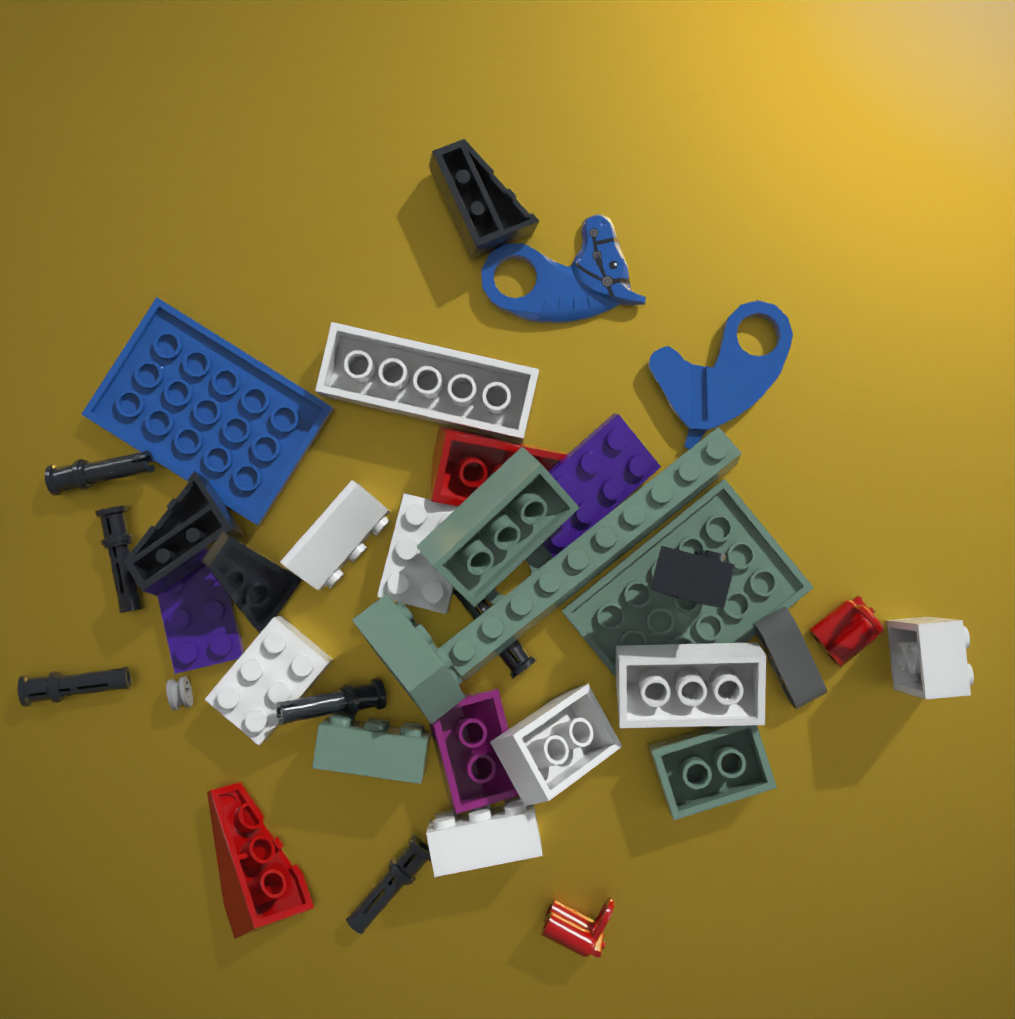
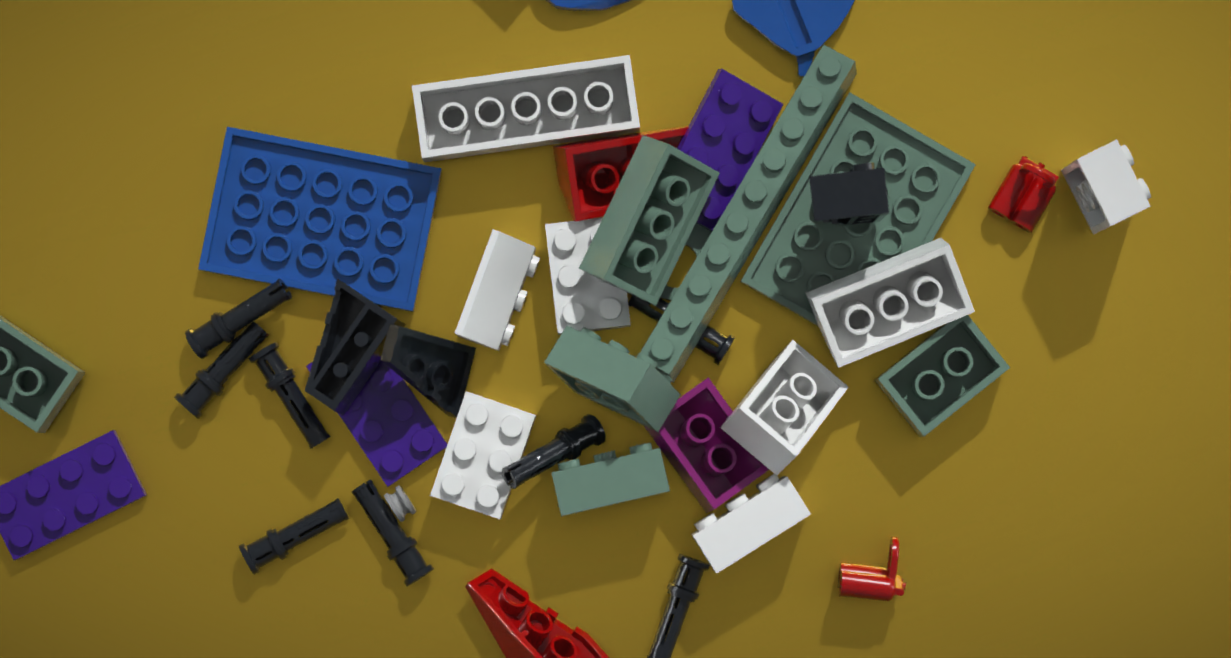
camera: 25 degrees left, 0 degrees up
dark grey beam [752,607,827,709] -> none
none -> black pin [174,321,269,419]
none -> black pin [352,480,434,587]

